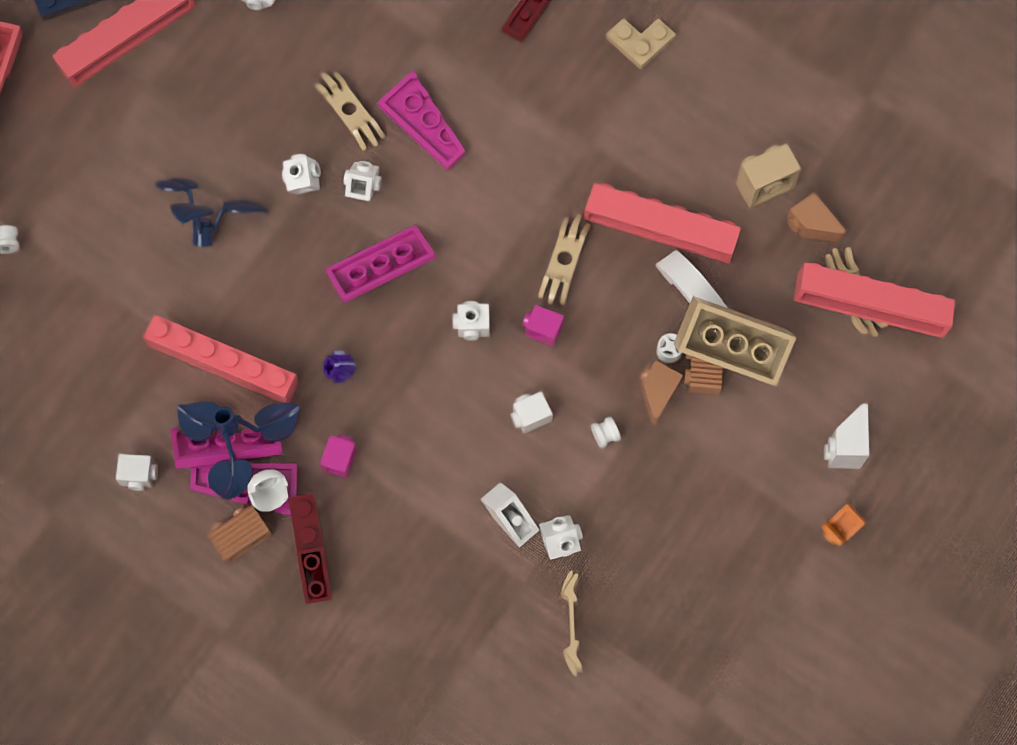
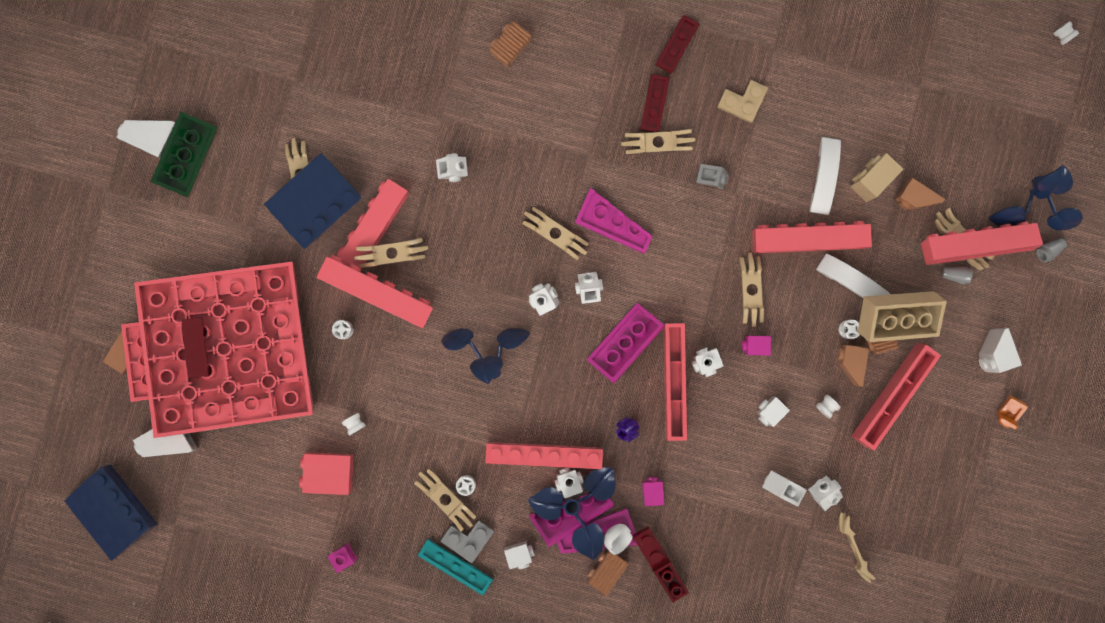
camera: 25 degrees left, 15 degrees up
none -> coral brick [316,254,433,328]
none -> white wheel [332,320,354,339]
none -> tan piece [354,238,428,268]
none -> tan piece [414,469,476,531]
none -> teal tile [418,538,493,596]
none -> light grey plate [441,520,494,563]
none -> white wheel [456,475,476,496]
none -> white brick [554,467,583,498]
none -> tan piece [621,129,695,154]
none -> coral brick [663,323,687,441]
none -> light grey bracket [696,164,728,190]
none -> white slope [809,137,841,215]
none -> coral brick [851,343,941,451]
none -> light grey cone [942,266,973,285]
none -> dark blue plant [989,165,1083,230]
none -> light grey cone [1036,238,1067,263]

